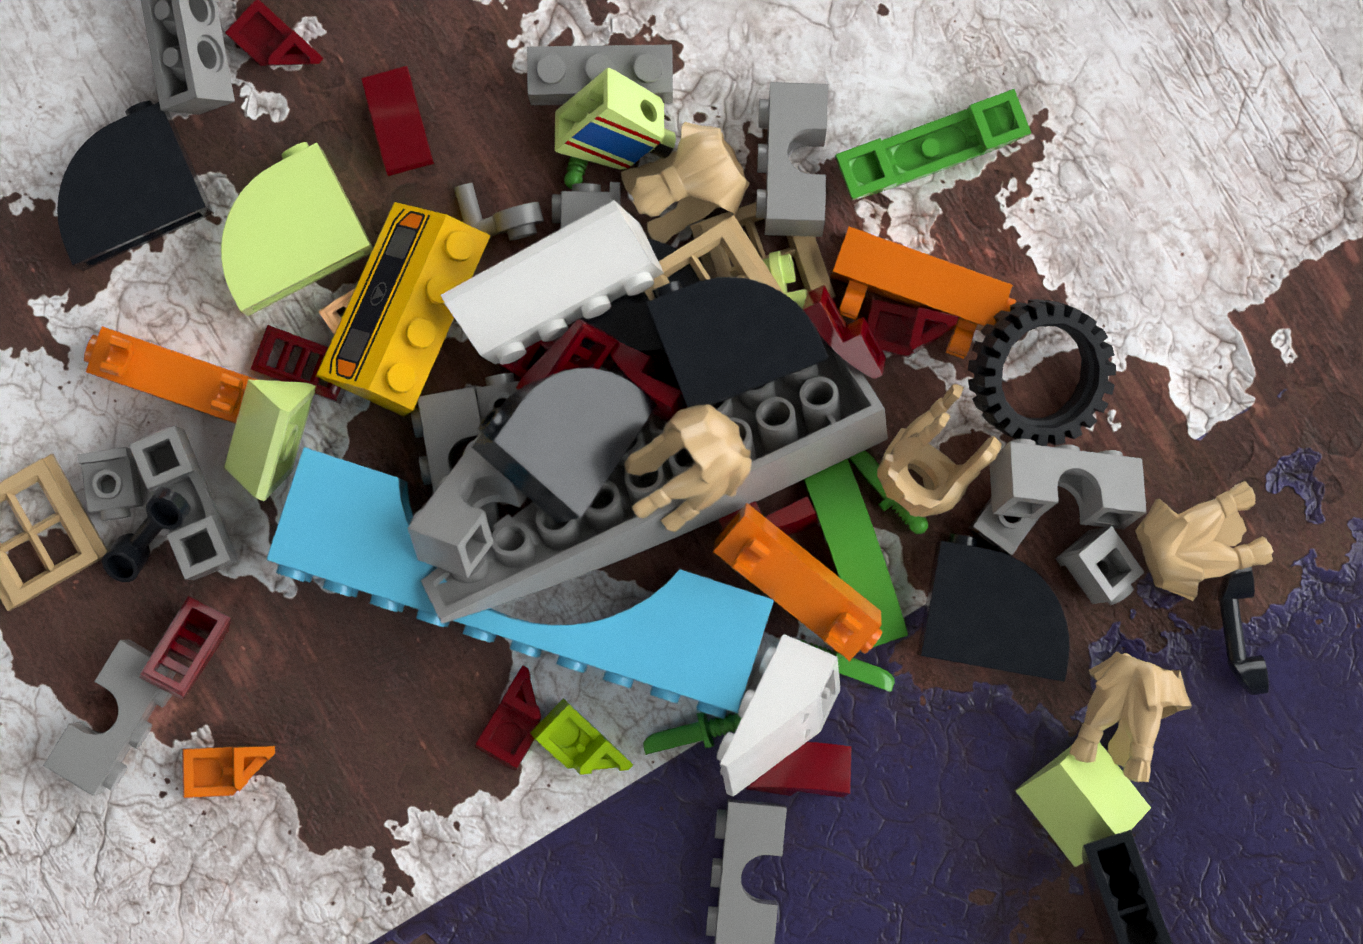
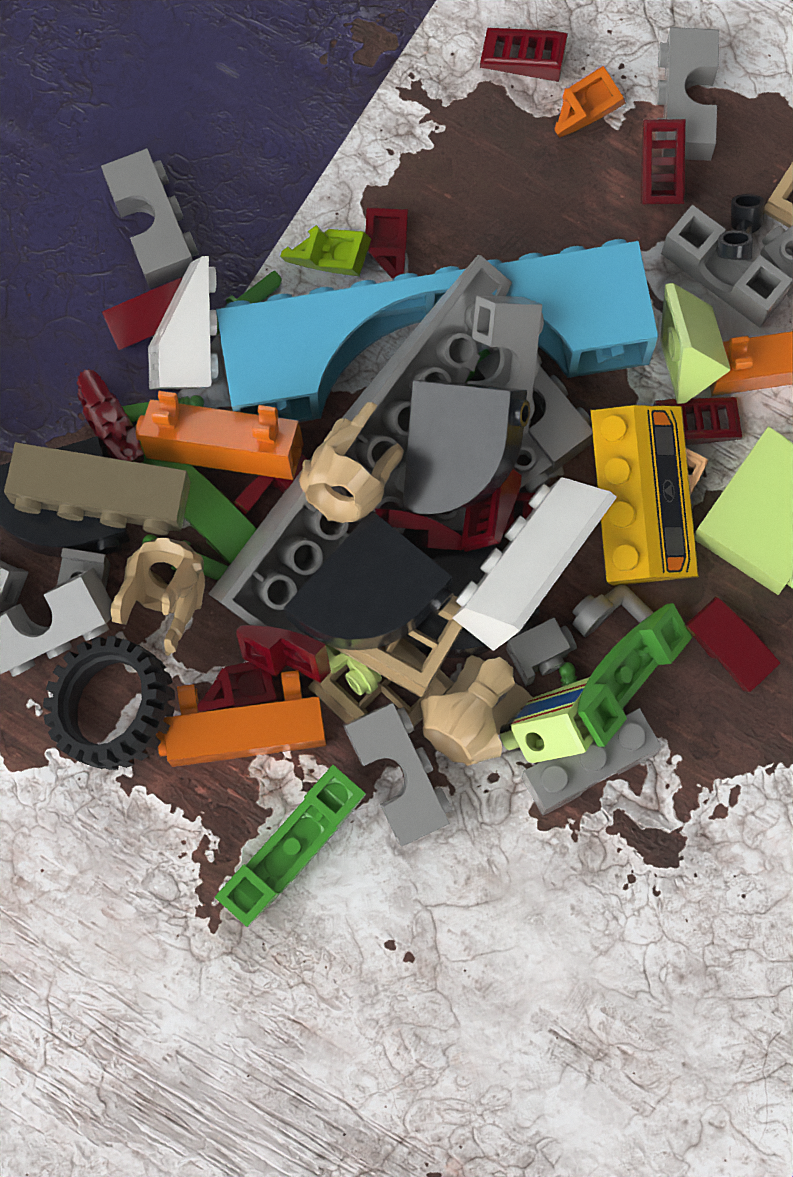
camera: 155 degrees right, 10 degrees down
none -> dark tan brick [4,442,191,535]
none -> dark red hinge [77,368,144,463]
none -> dark red slope [480,28,568,82]
none -> bright green slope [577,603,692,747]

